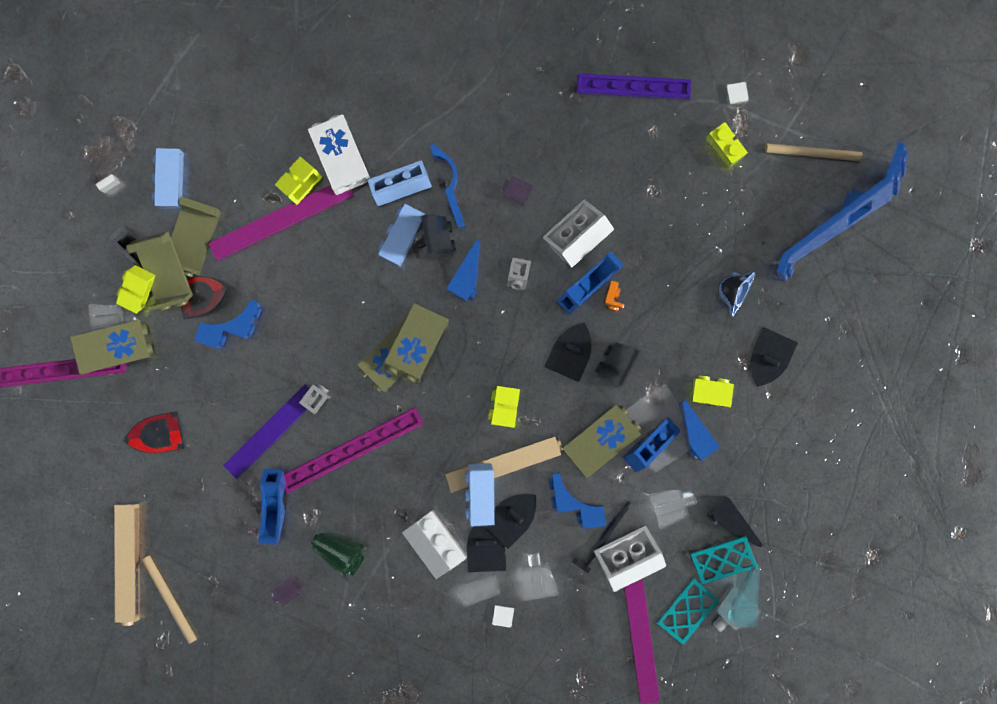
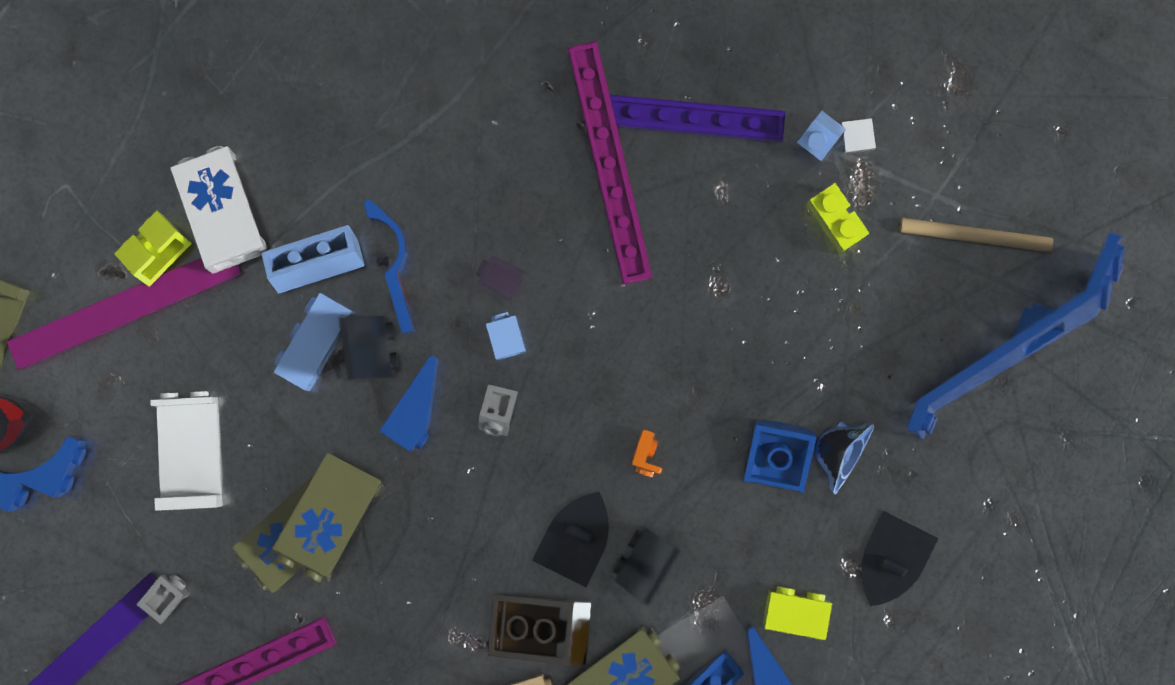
camera: 10 degrees right, 0 degrees up
neon yellow piece [488,386,520,427] -> none
white slope [542,199,614,267] -> none
blue arch [556,251,624,315] -> none
none -> white panel [151,391,222,511]
none -> light blue brick [486,312,526,360]
none -> dark brown slope [488,594,591,666]
none -> magenta tile [567,41,652,285]
none -> blue slope [744,420,817,494]
none -> light blue brick [797,111,846,161]

